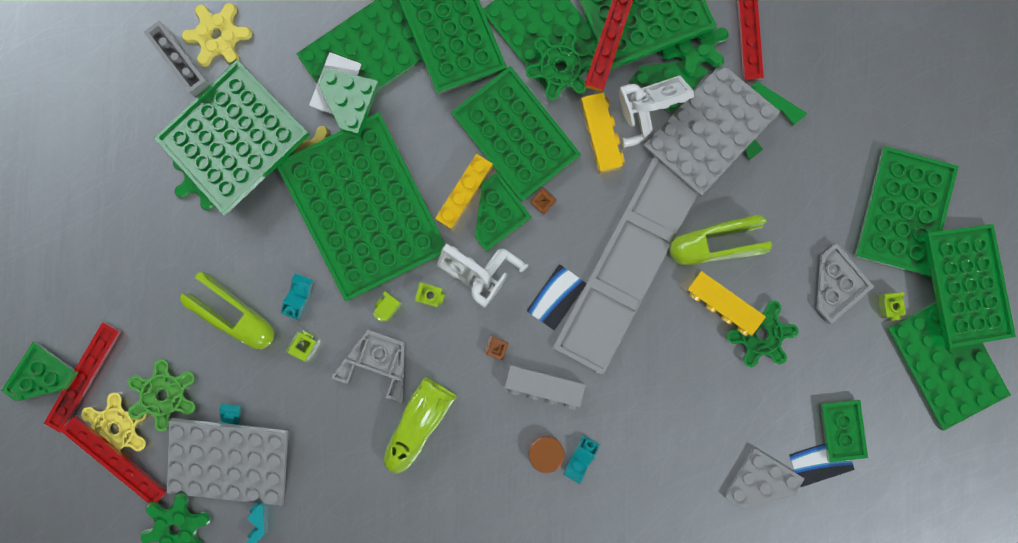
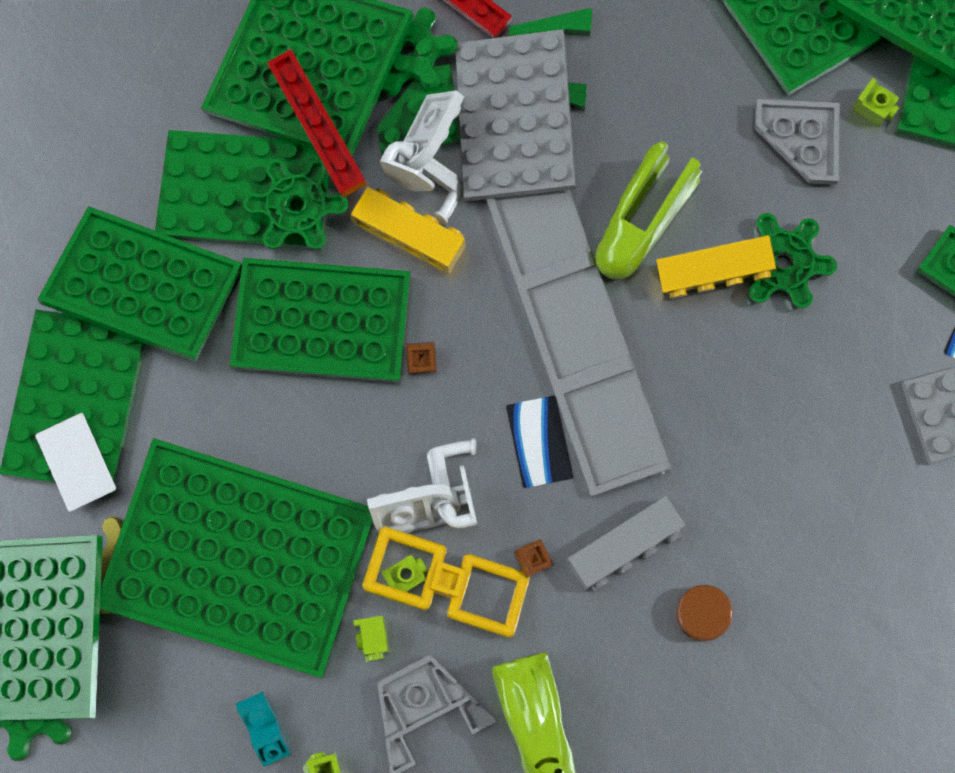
camera: 40 degrees left, 10 degrees down
plate [319,68,380,136] -> none
yellow brick [435,154,493,231] -> none
green plate [475,172,532,252] -> none
teal slope [563,435,600,484] -> none
none -> yellow bar [362,526,530,638]

